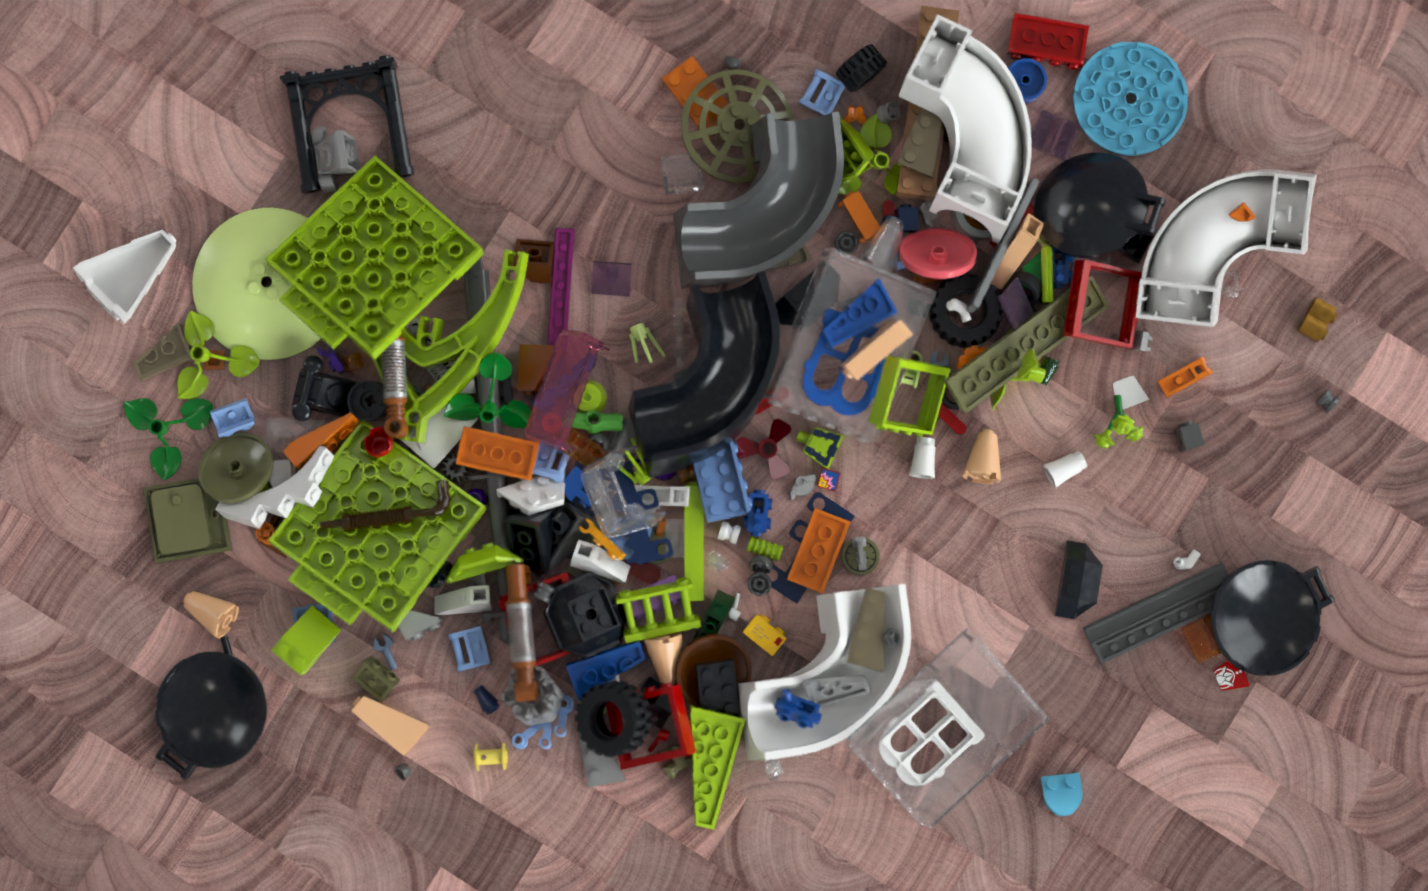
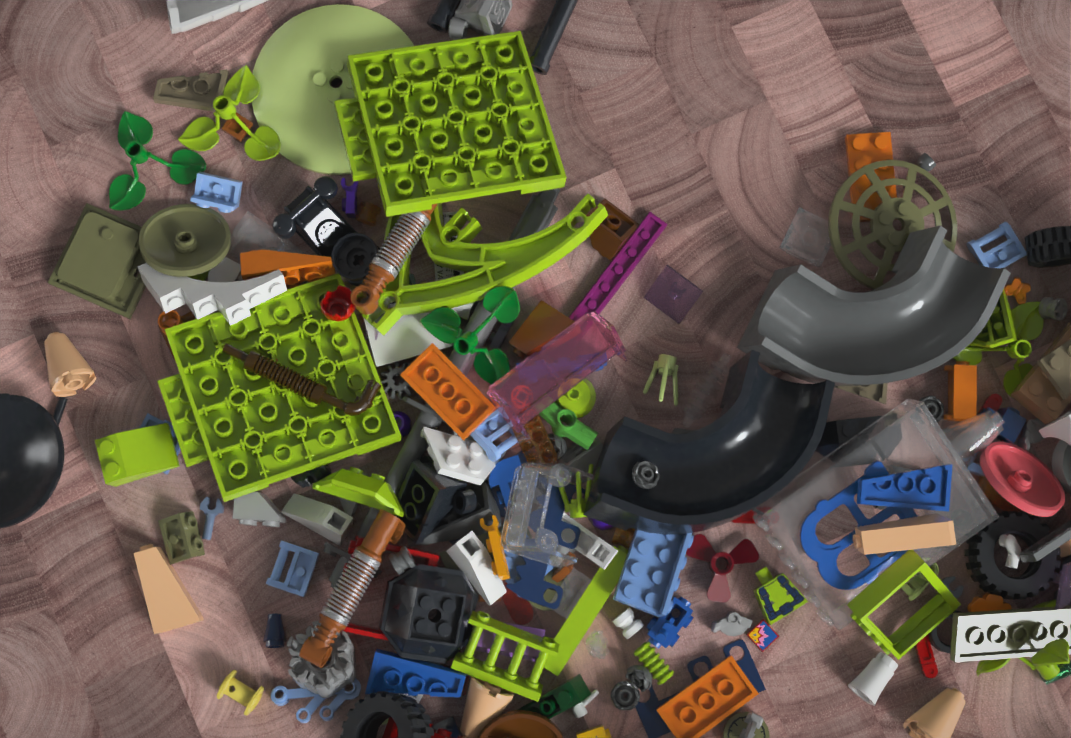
camera: 35 degrees right, 5 degrees down
dark grey hinge [395,763,412,780] -> none
none -> dark grey plate [632,461,659,489]

